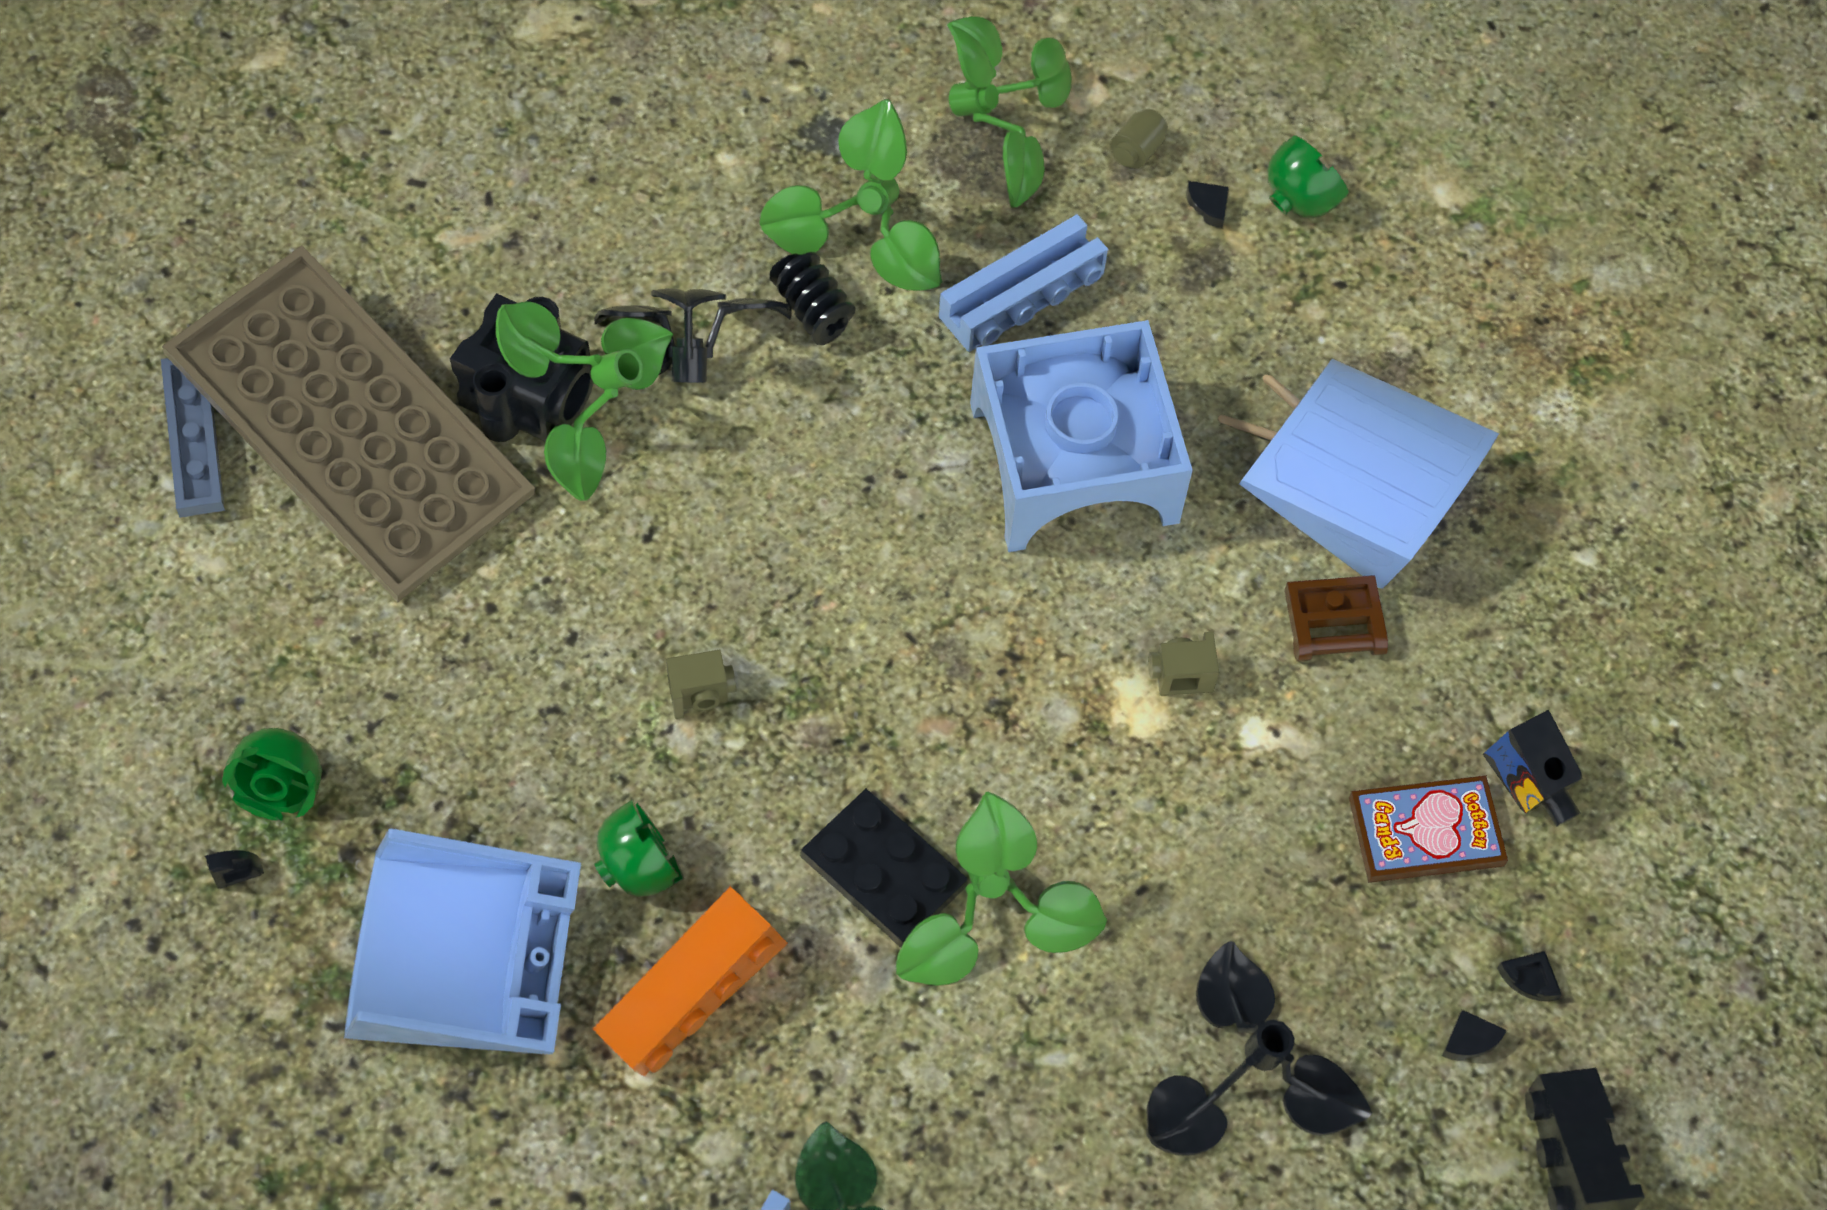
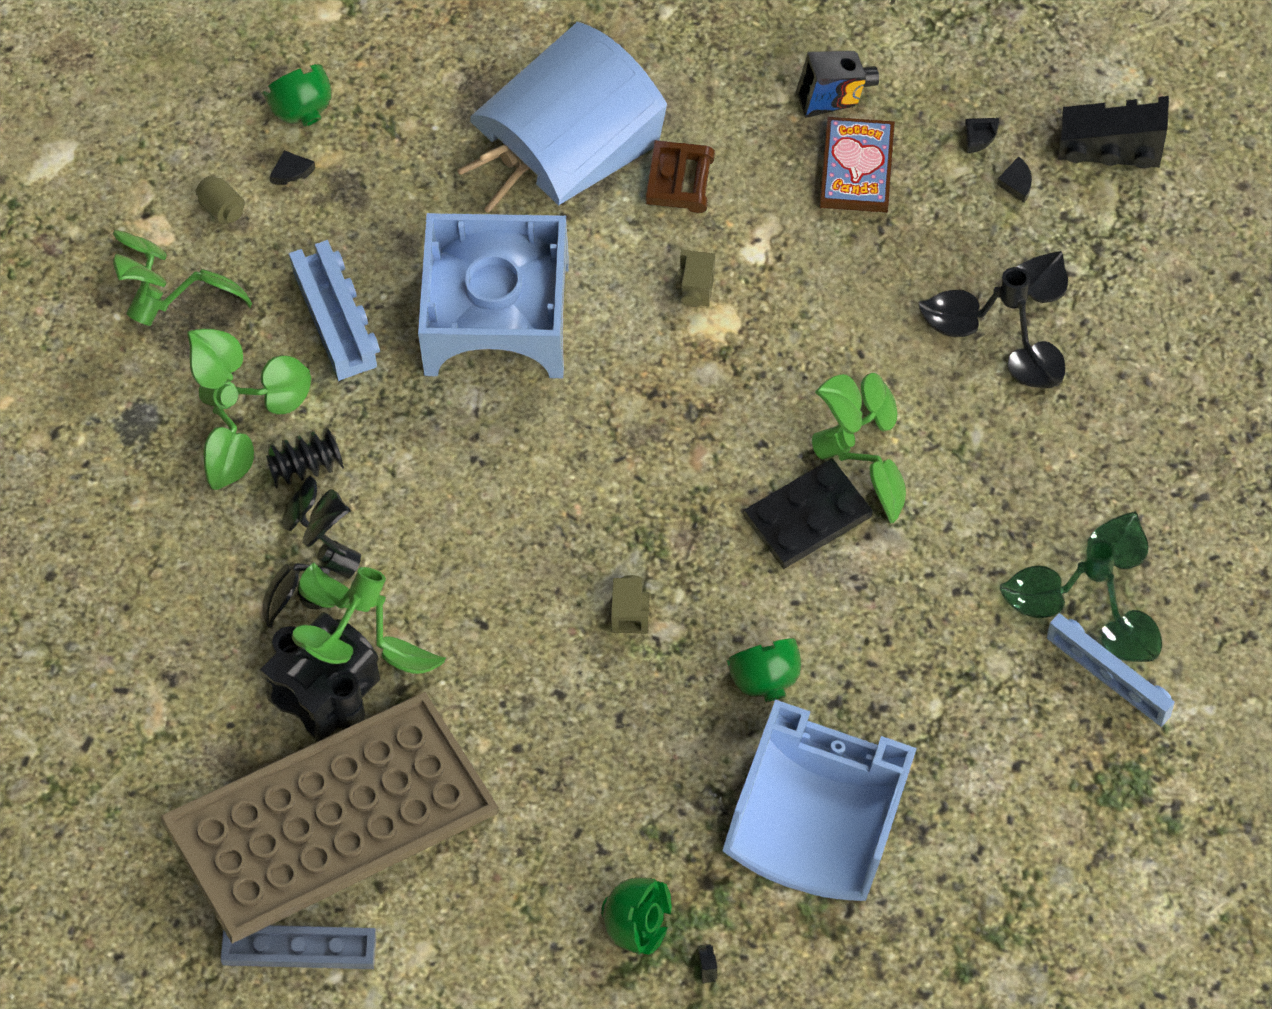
camera: 70 degrees left, 0 degrees up
orange wedge [593,886,788,1077] -> none

